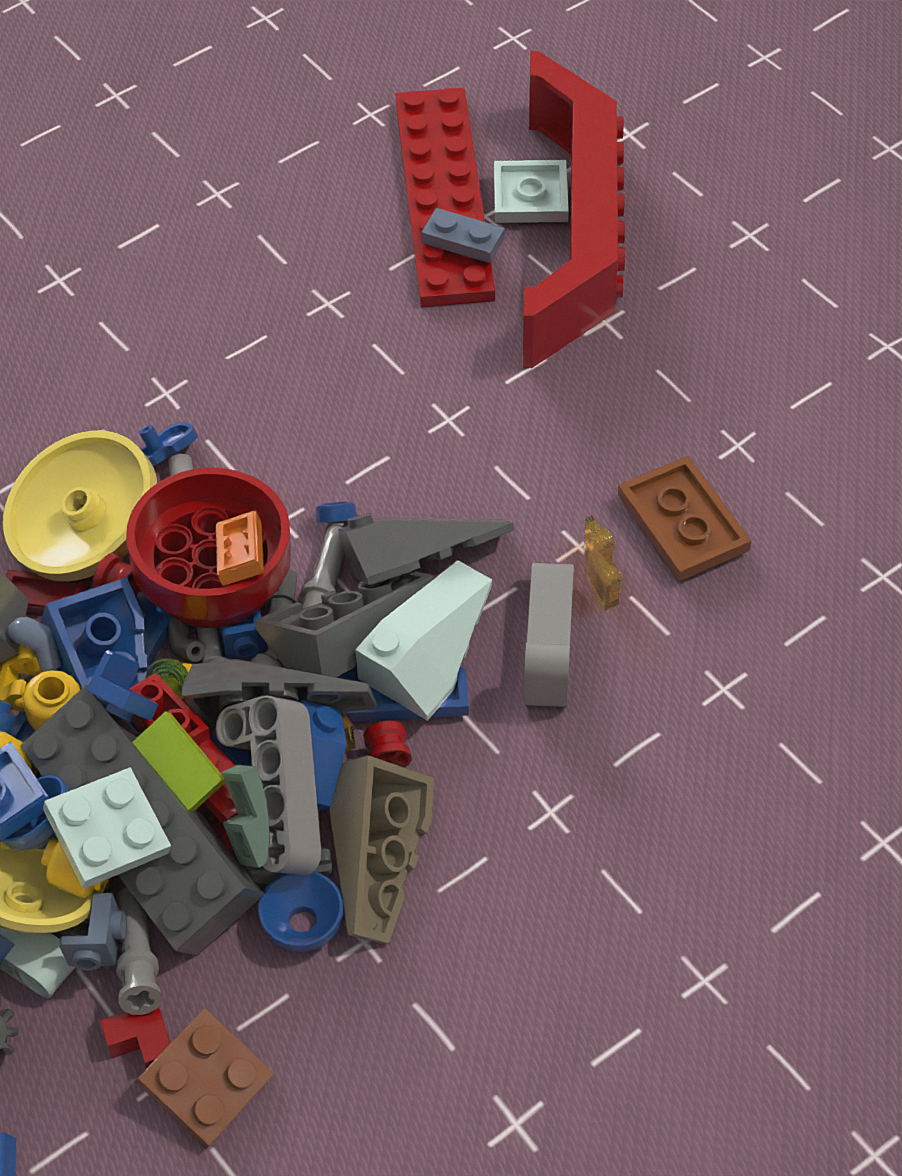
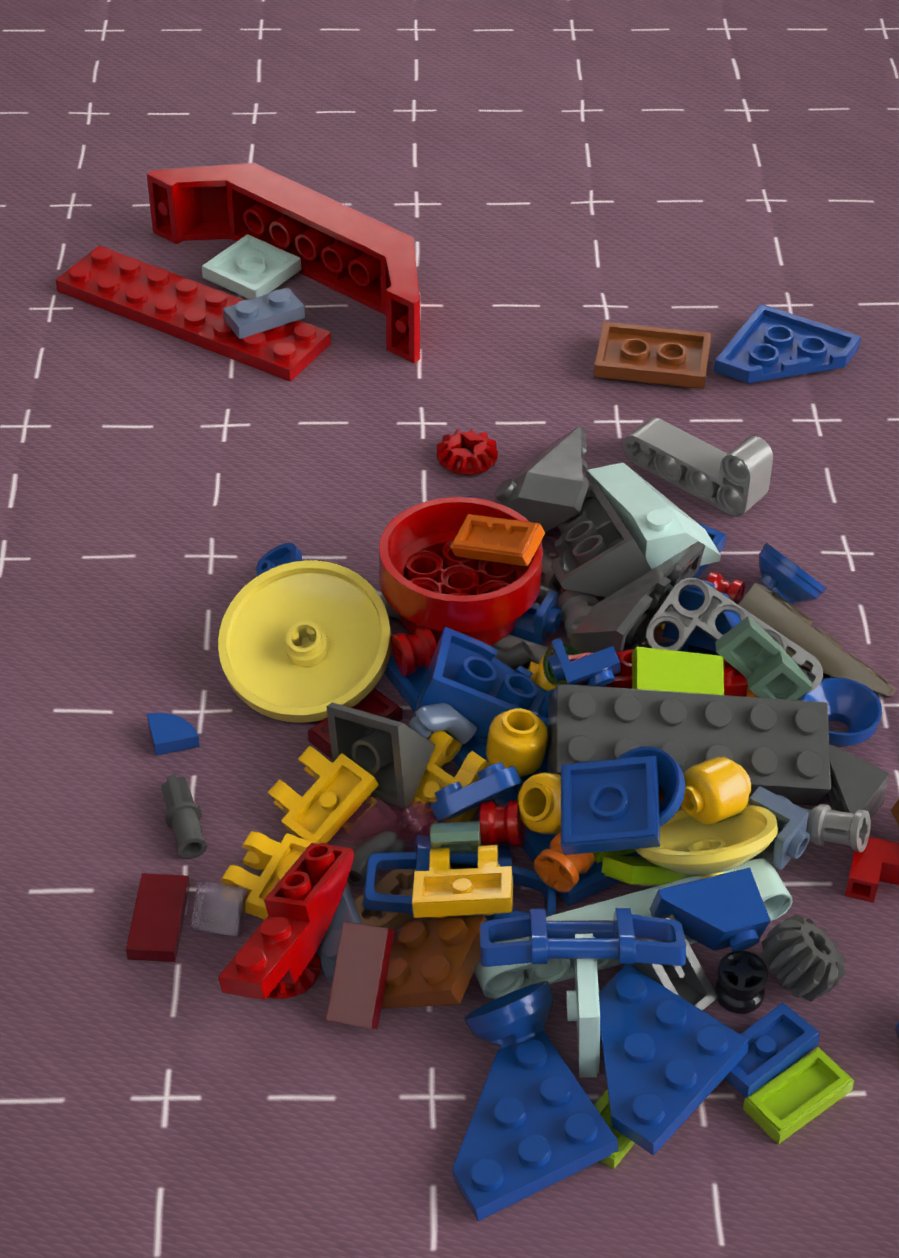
camera: 55 degrees left, 10 degrees down
light aqua plate [43,767,171,889] -> none
clear yellow slope [583,515,623,611] -> none
none -> red gear [436,428,498,475]
none -> blue plate [714,304,861,383]
none -> blue piece [759,542,827,604]
none -> dark grey slope [825,745,890,819]

